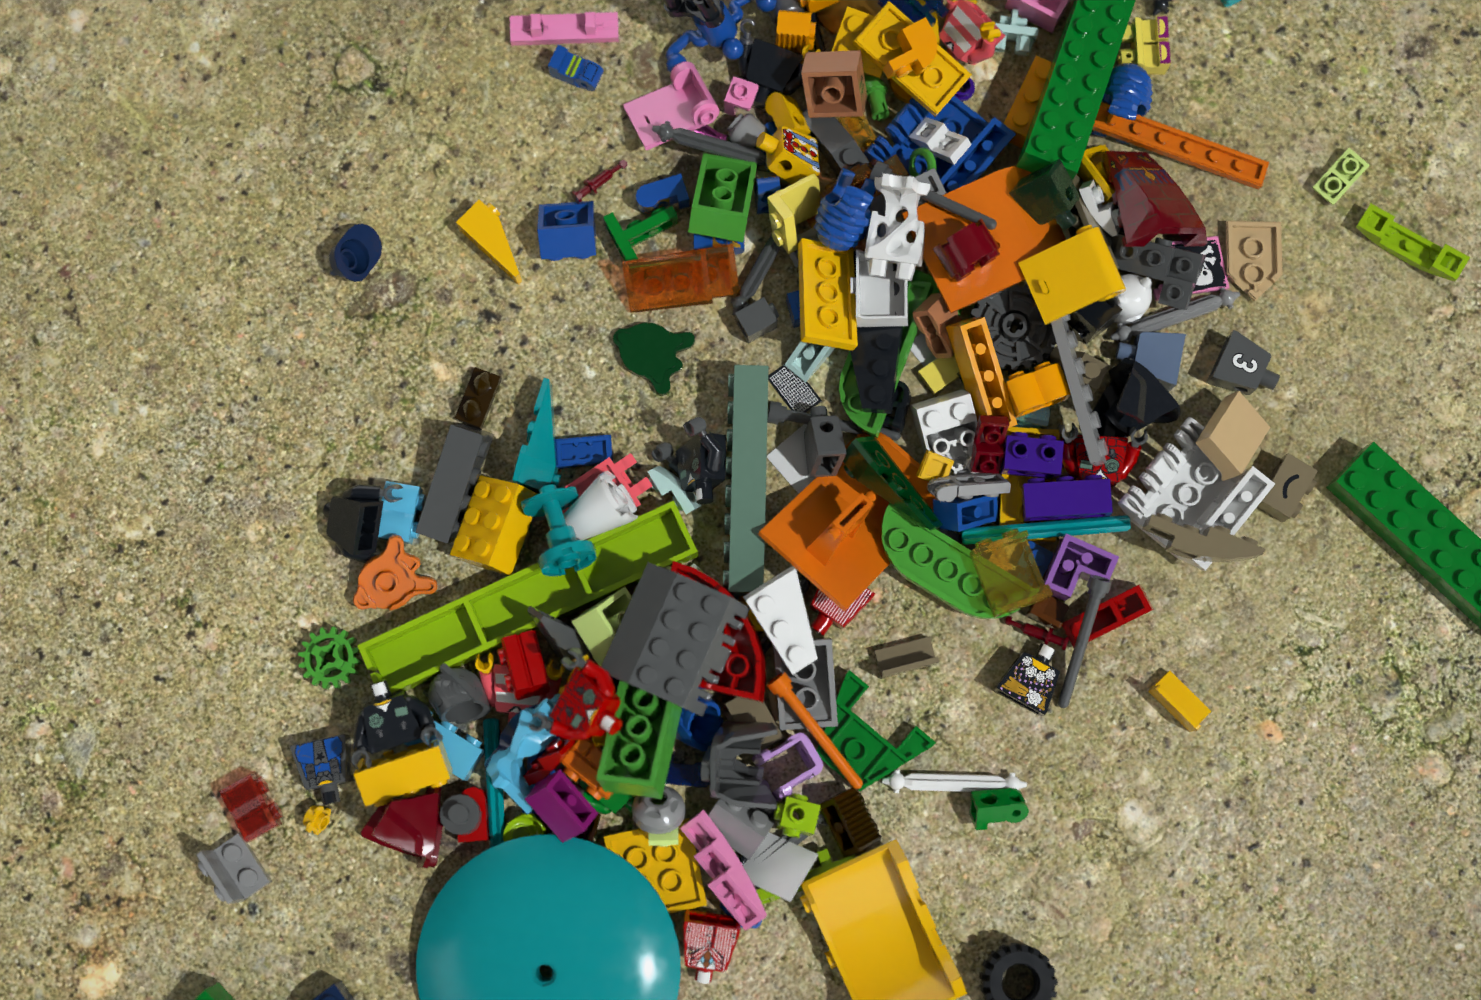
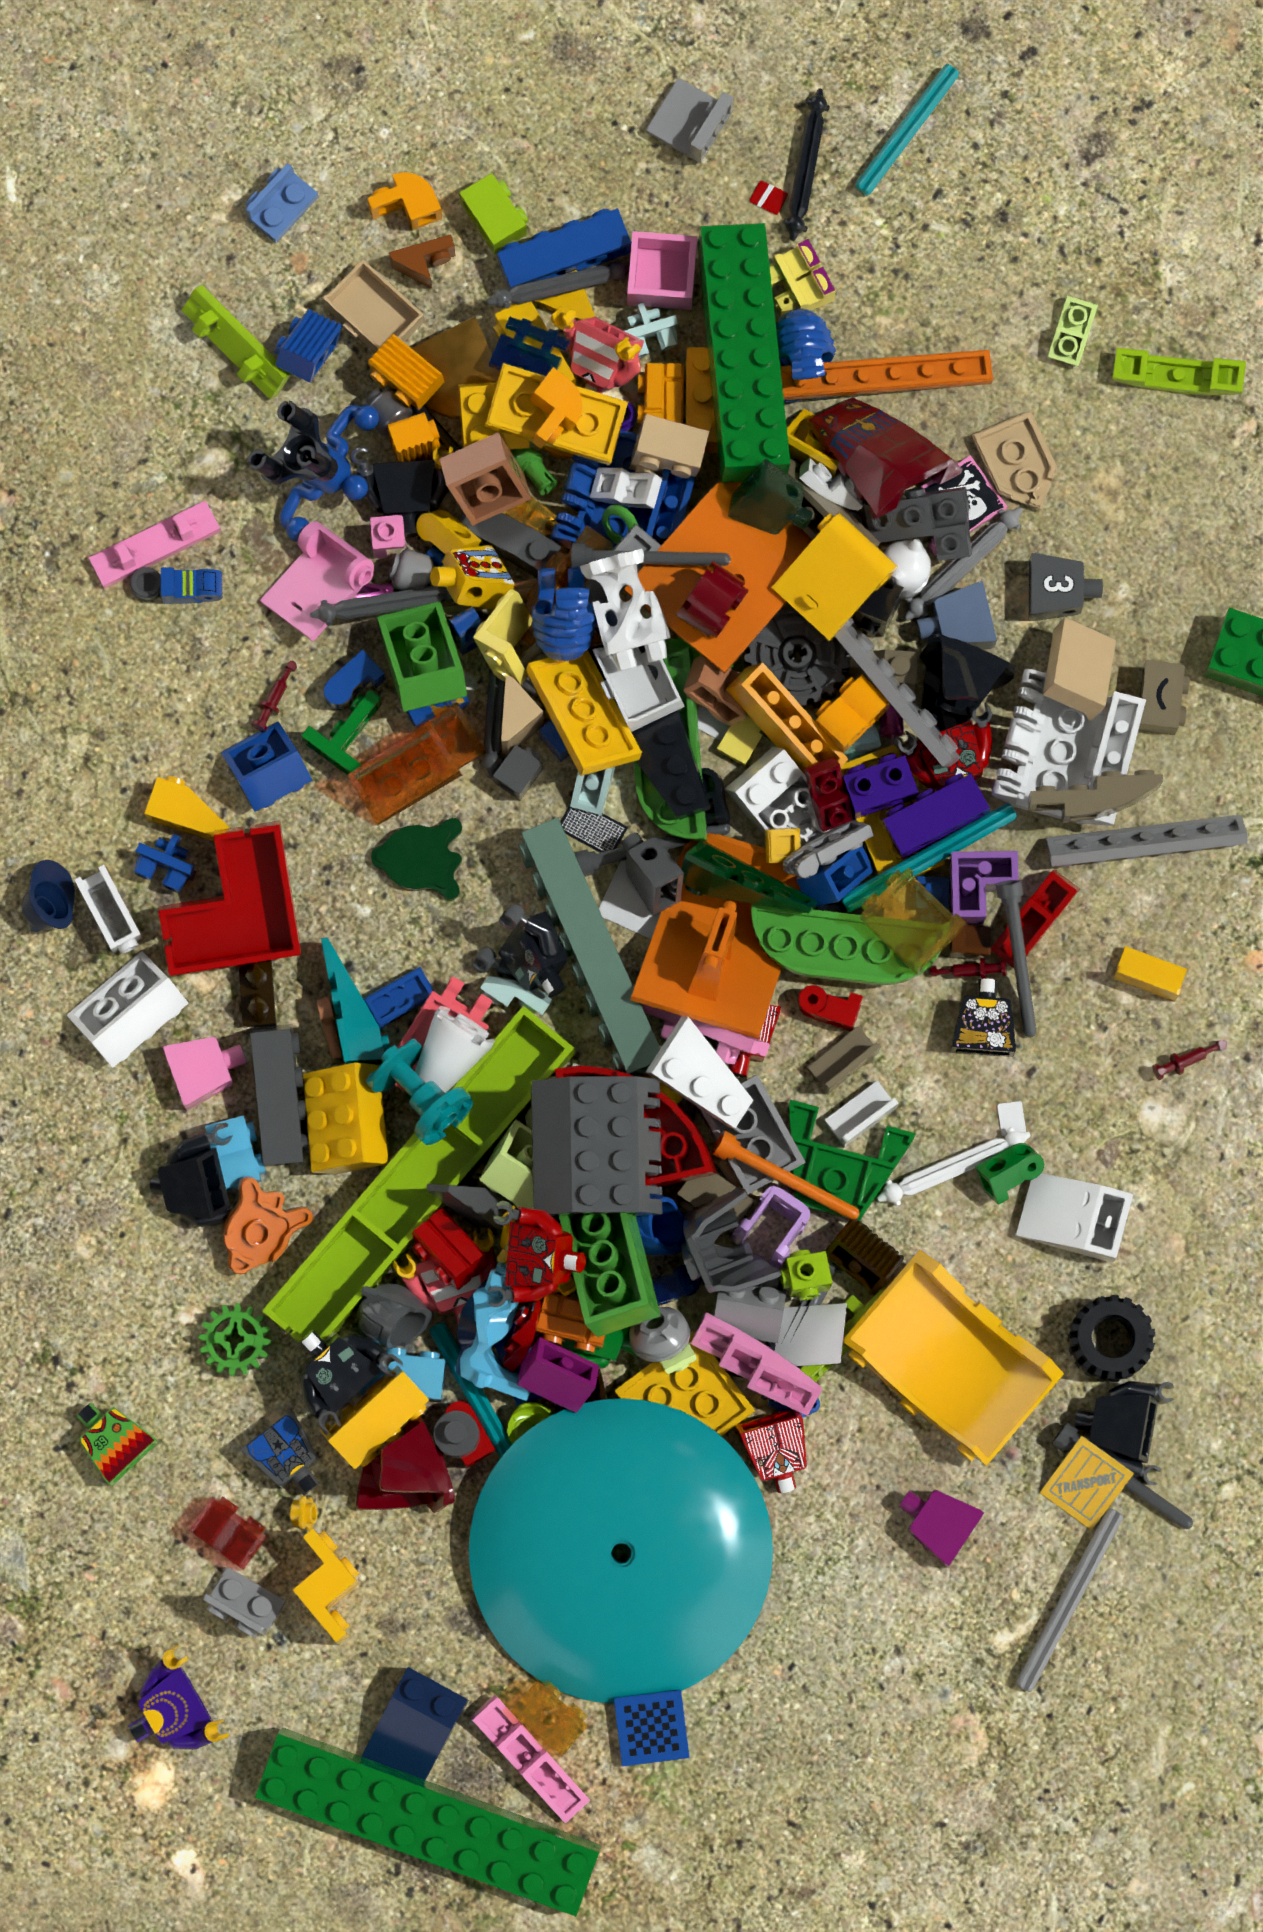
camera: 25 degrees left, 0 degrees up
none -> white slope [66,951,188,1068]
none -> window [75,865,143,954]
none -> torso [76,1403,159,1486]
none -> dark purple torso [128,1645,229,1750]
none -> dark grey tile [130,567,161,601]
none -> blue hips [134,834,196,893]
none -> red piece [158,820,301,976]
none -> bright pink torso [163,1037,247,1110]
none -> yellow bracket [293,1529,360,1645]
none -> nougat bar [316,997,343,1059]
none -> tan slope [501,676,544,755]
none -> tan brick [629,414,709,478]
none -> light orange brick [638,363,684,424]
none -> bright pink hinge [642,1004,770,1064]
none -> red leg [798,985,863,1032]
none -> white panel [824,1081,899,1148]
none -> flat silver piece [879,704,905,745]
none -> white sticker [997,1101,1026,1137]
none -> white slope [1016,1173,1133,1263]
none -> light grey plate [1046,815,1247,867]
none -> dark red piece [1152,1040,1227,1080]

